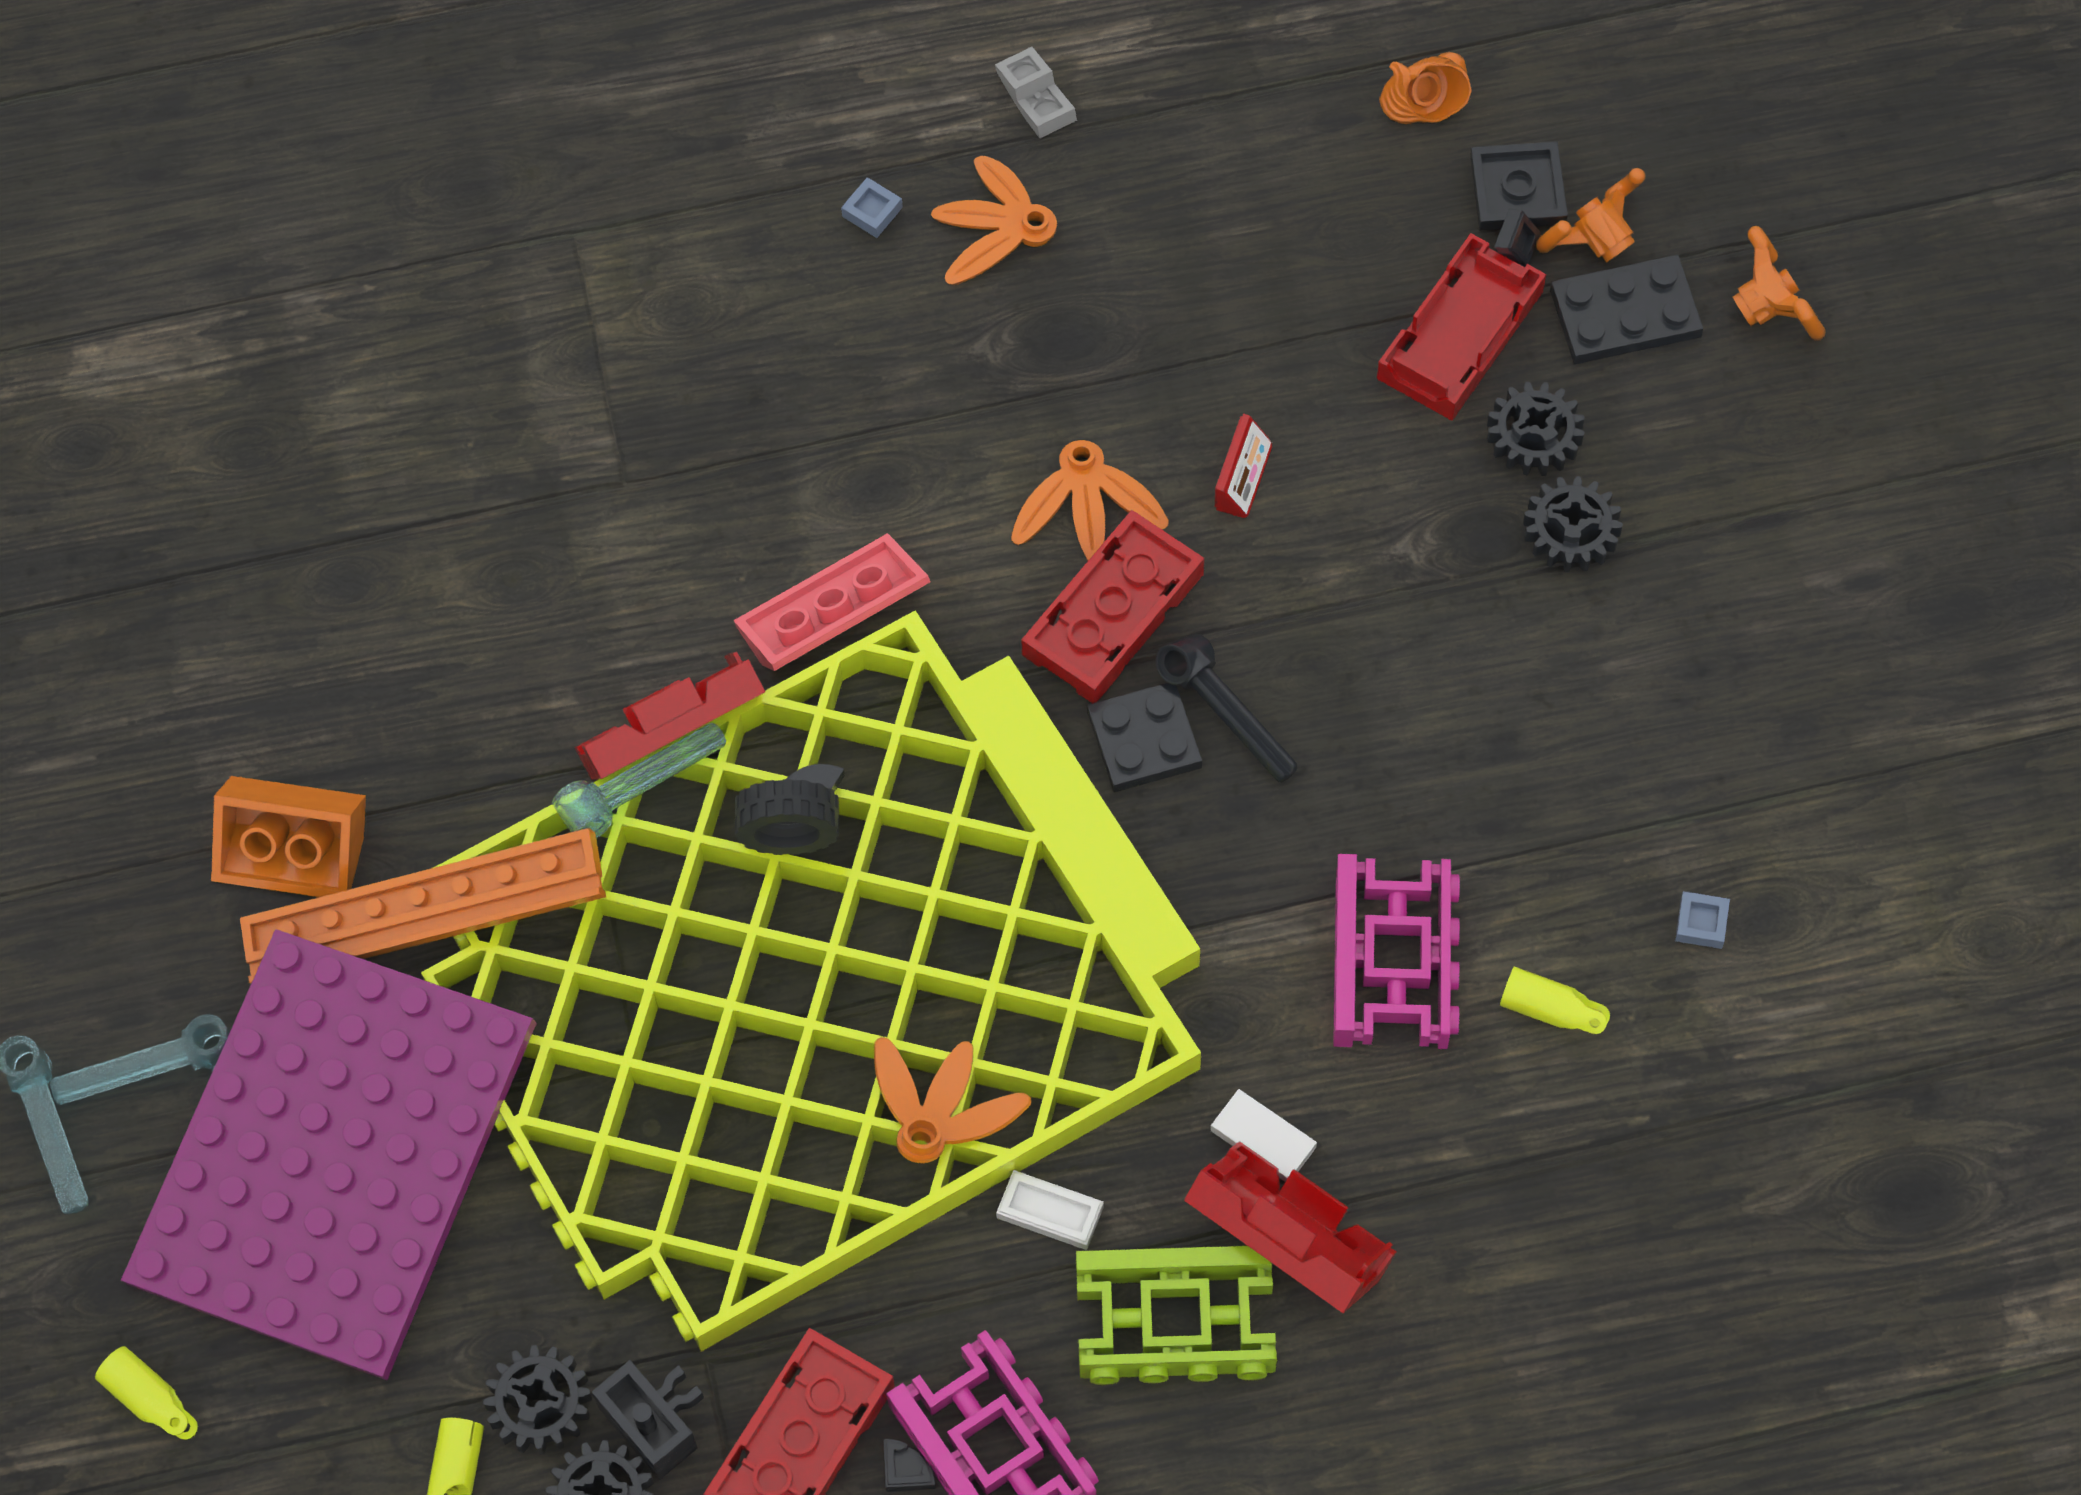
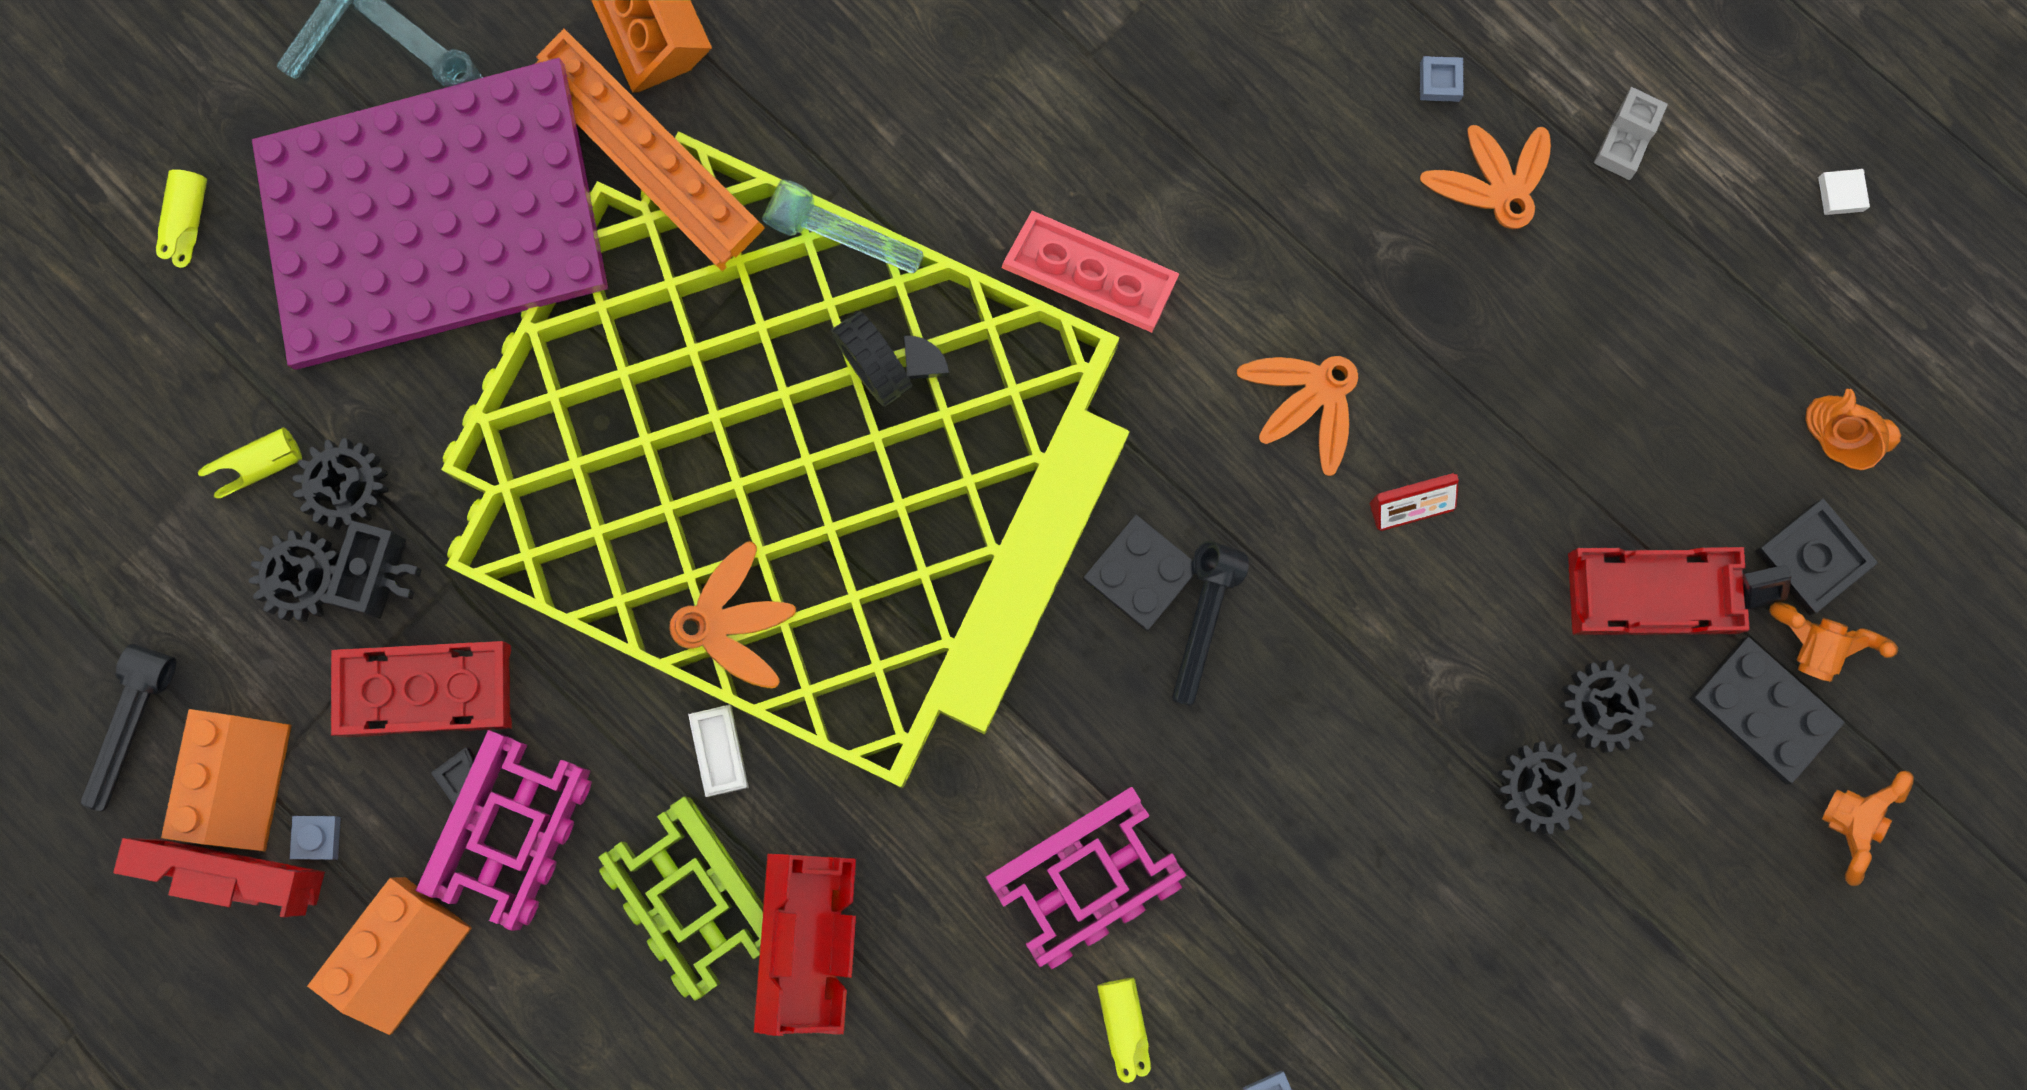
camera: 50 degrees right, 15 degrees up
red piece [574,652,765,780] -> none
red piece [1021,510,1204,704] -> none
white tile [1211,1089,1317,1182] -> none

